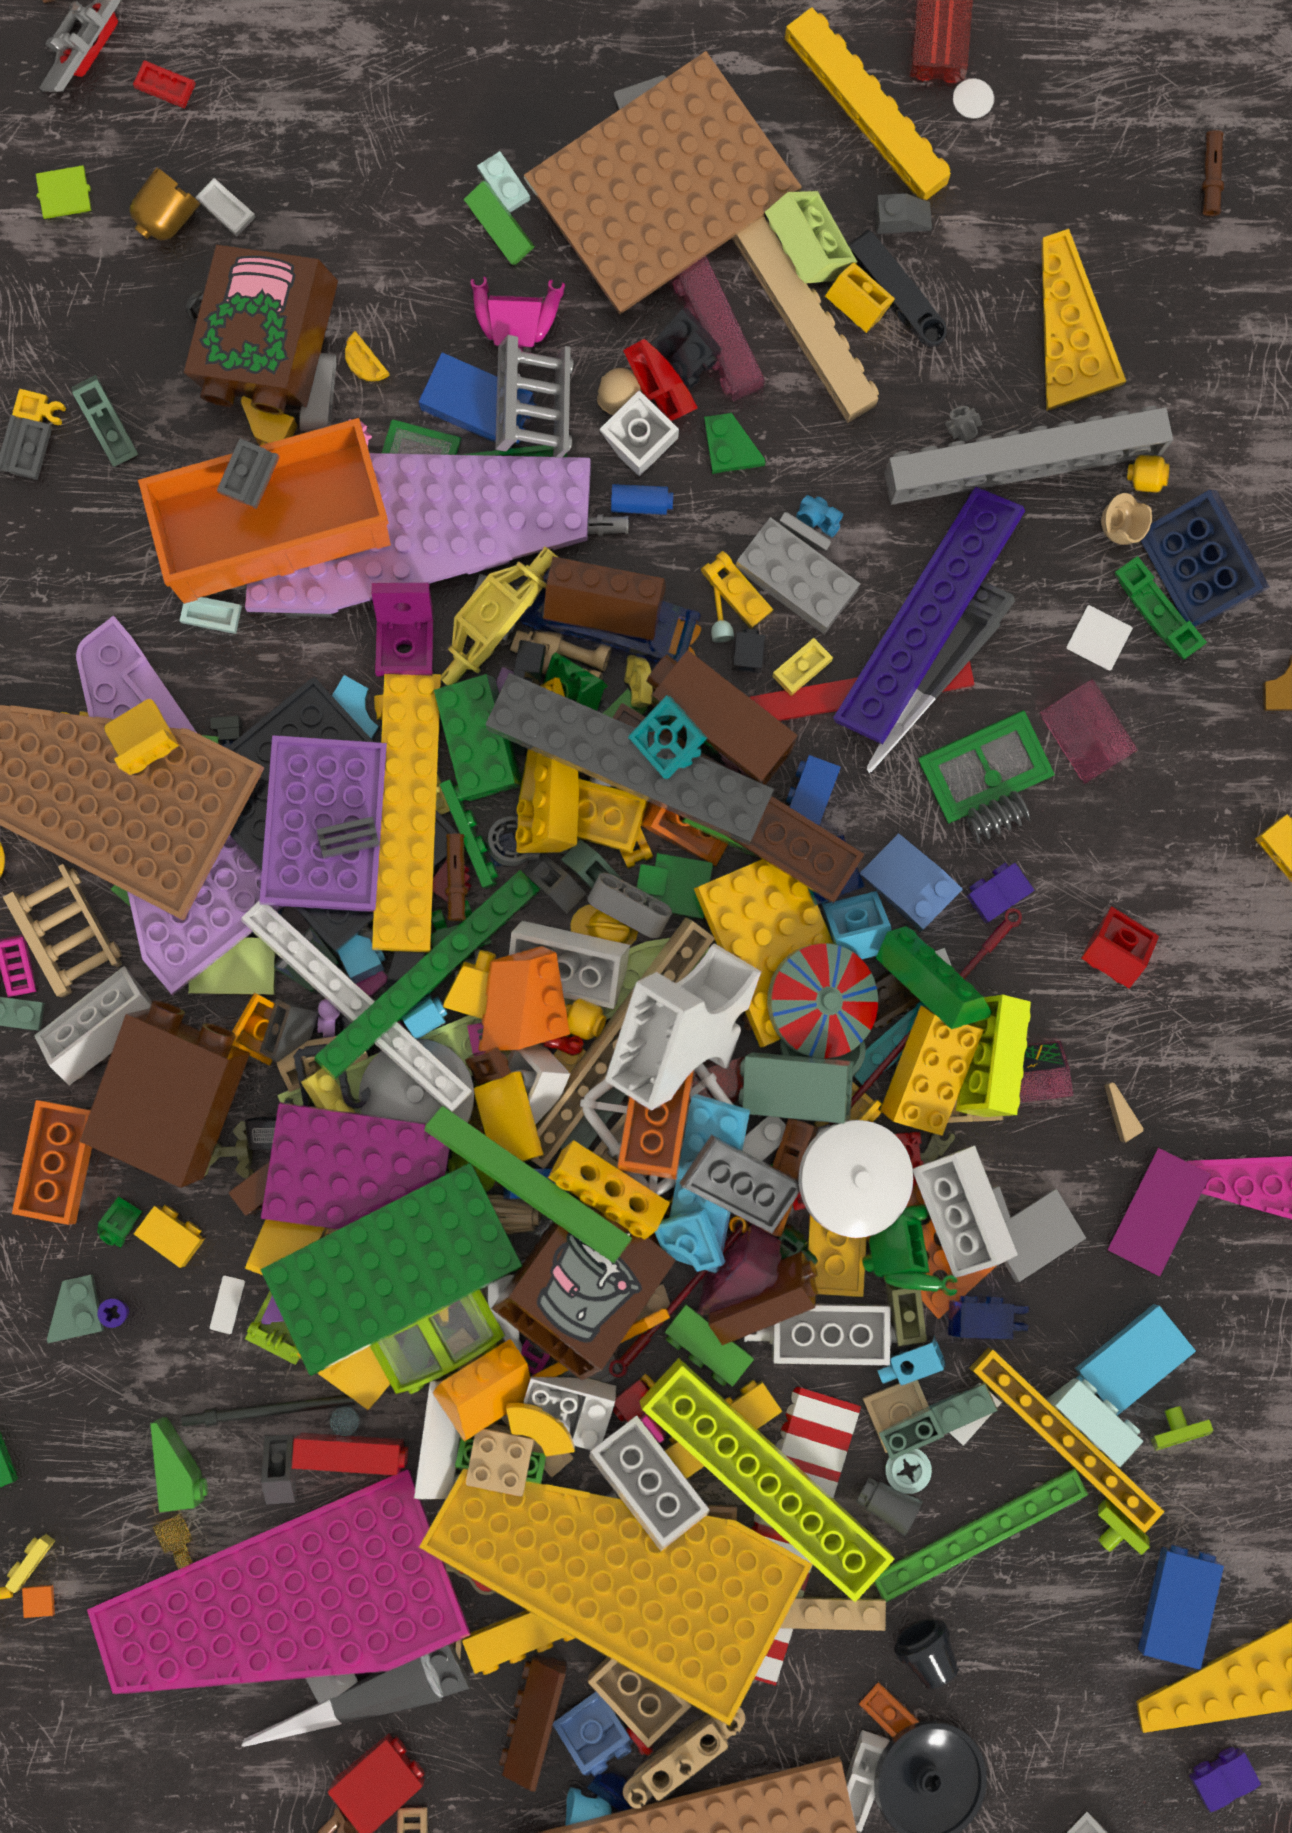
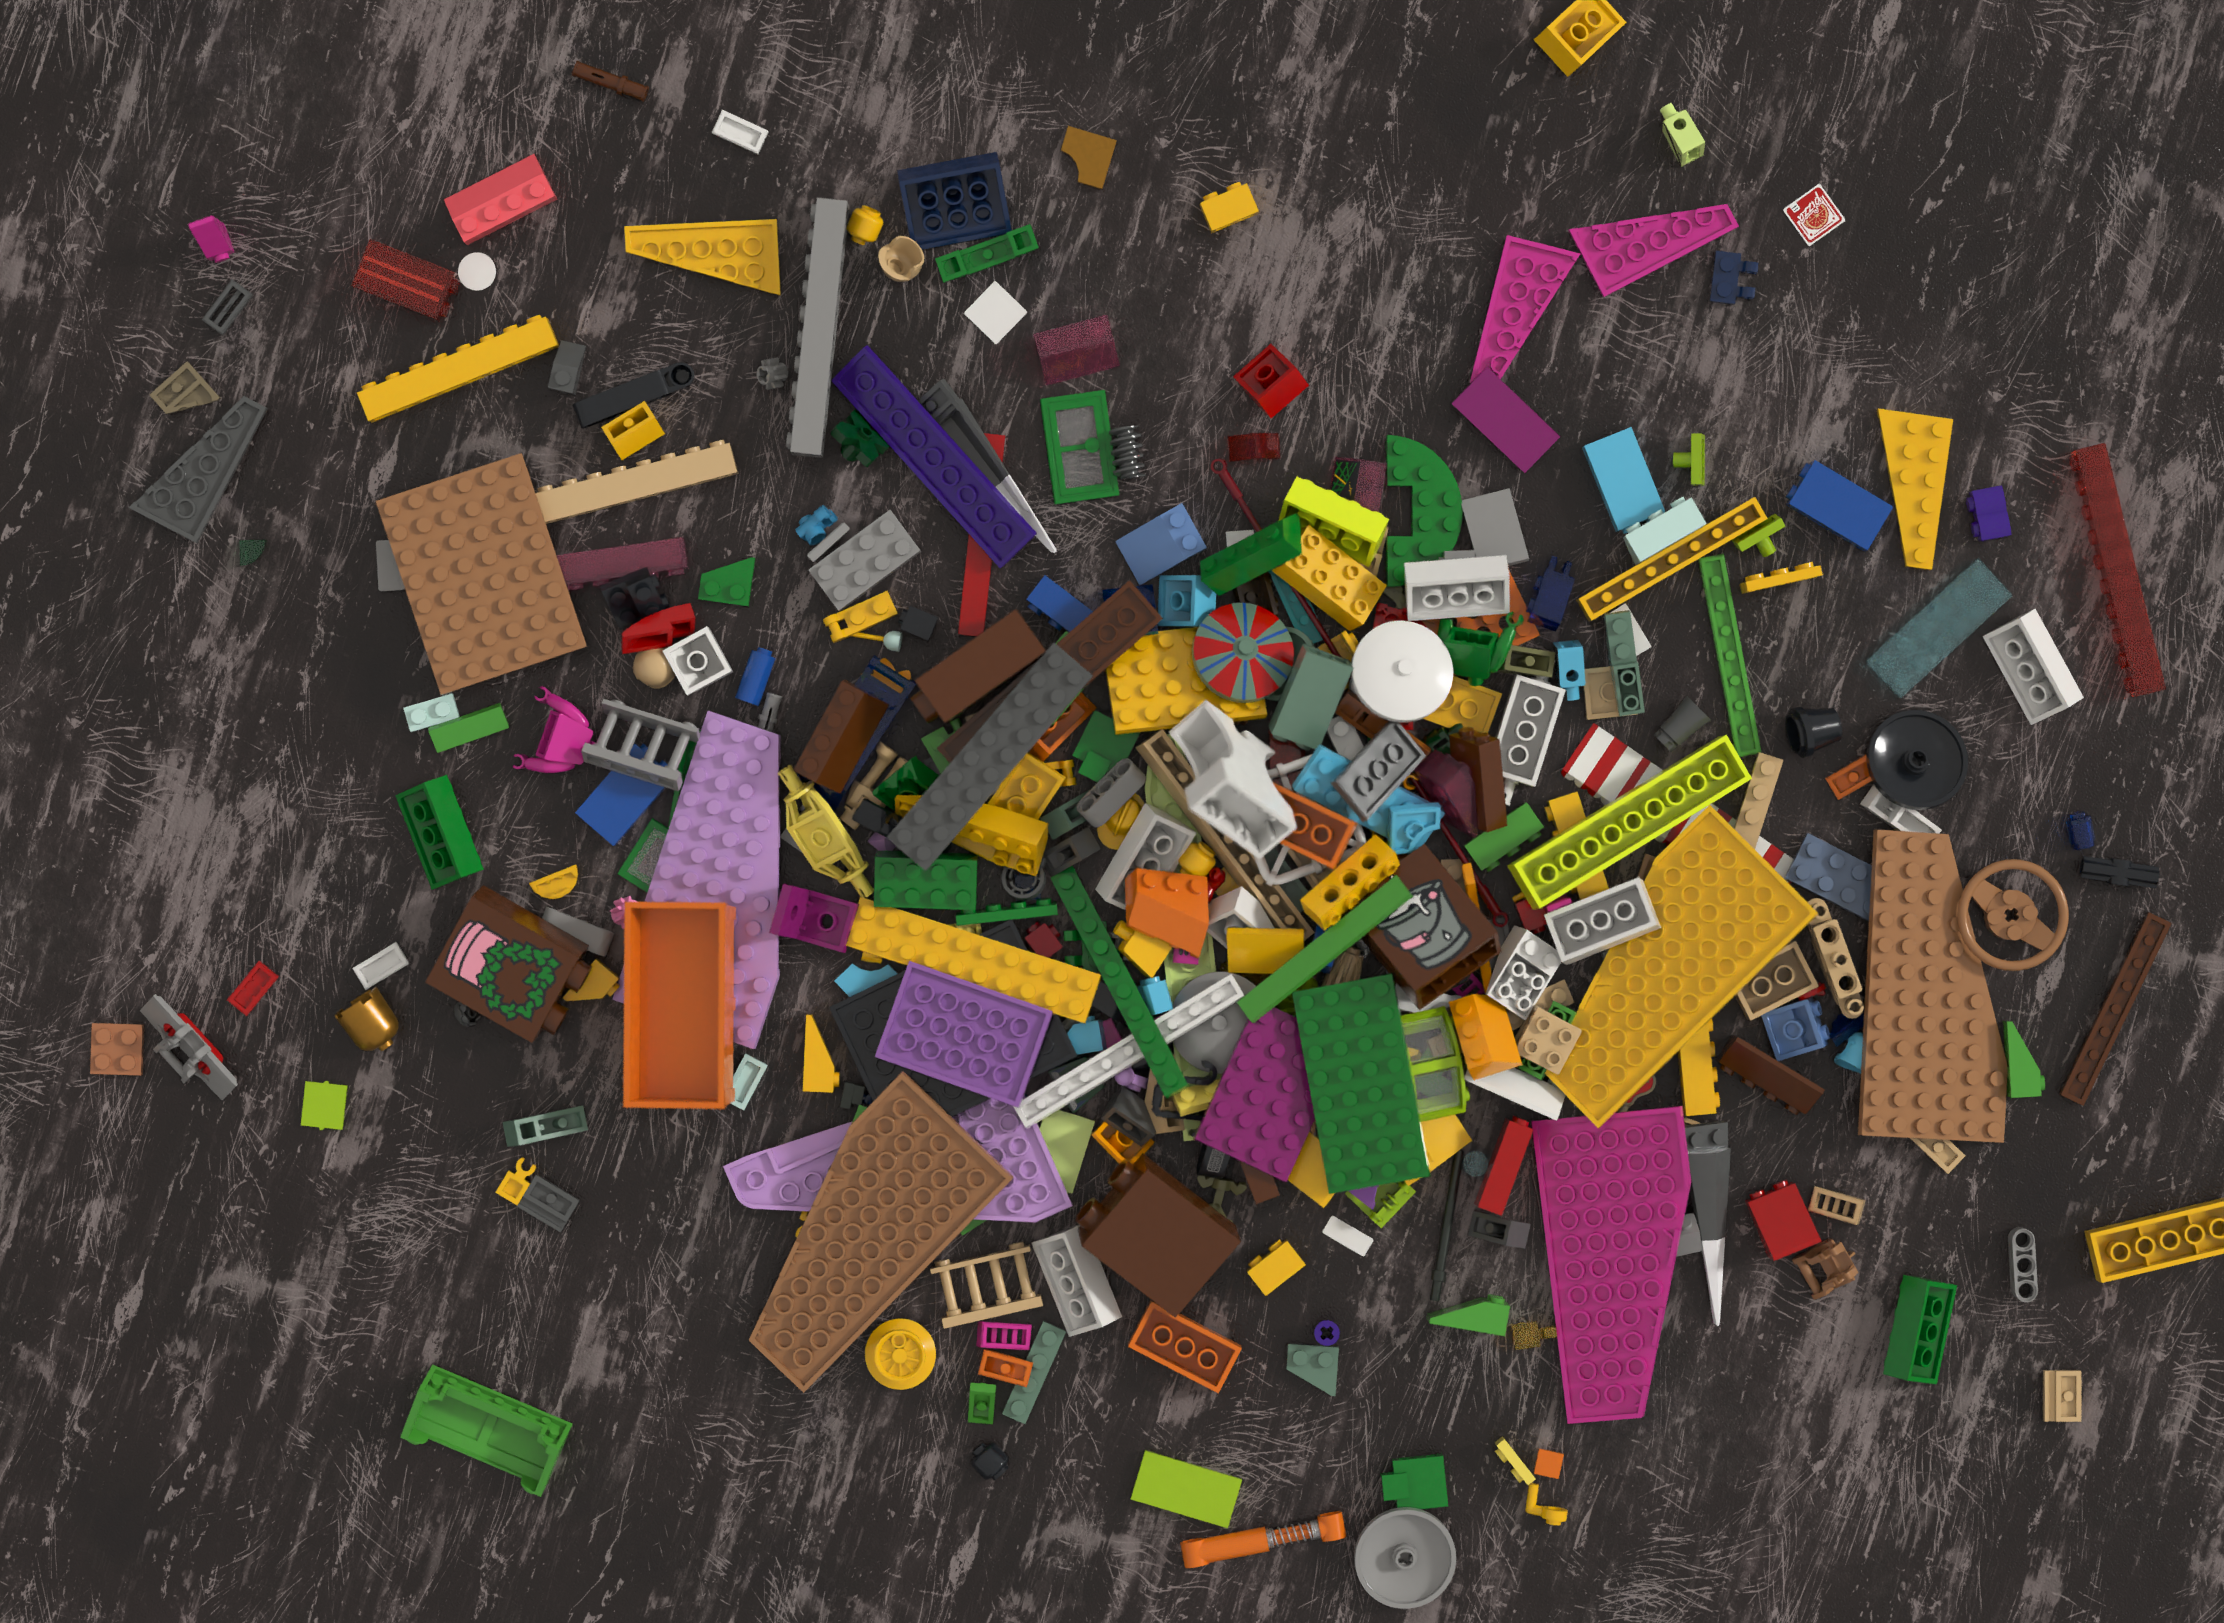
camera: 75 degrees left, 5 degrees up
green bracket [97,1196,142,1248] -> none
yellow bracket [104,699,179,775] -> none
dark grey plate [217,439,279,509] -> none
dark grey tile [316,816,380,859] -> none
reddish brown pin [445,834,468,921] -> none
reddish brown plate [465,1047,511,1084] -> none
yellow tile [506,1403,575,1456] -> none
light yellow tile [624,655,653,708] -> none
teal piece [628,695,707,779] -> none
yellowish green brick [765,191,857,283] -> none
light yellow plate [772,638,833,696] -> none
light aqua gear [885,1449,932,1494] -> none
dark purple brick [966,862,1035,924] -> none
tan slope [1104,1082,1143,1142] -> none
none -> green slope [395,775,484,890]
none -> coral slope [444,154,557,245]
none -> white tile [712,110,769,155]
none -> yellow slope [803,1014,840,1093]
none -> dark green plant [830,409,890,467]
none -> clear red slope [1228,433,1280,462]
none -> green plate [1386,435,1463,588]
none -> yellow plate [1740,562,1823,594]
none -> sand blue plate [1784,833,1872,922]
none -> clear light blue plate [1866,558,2013,698]

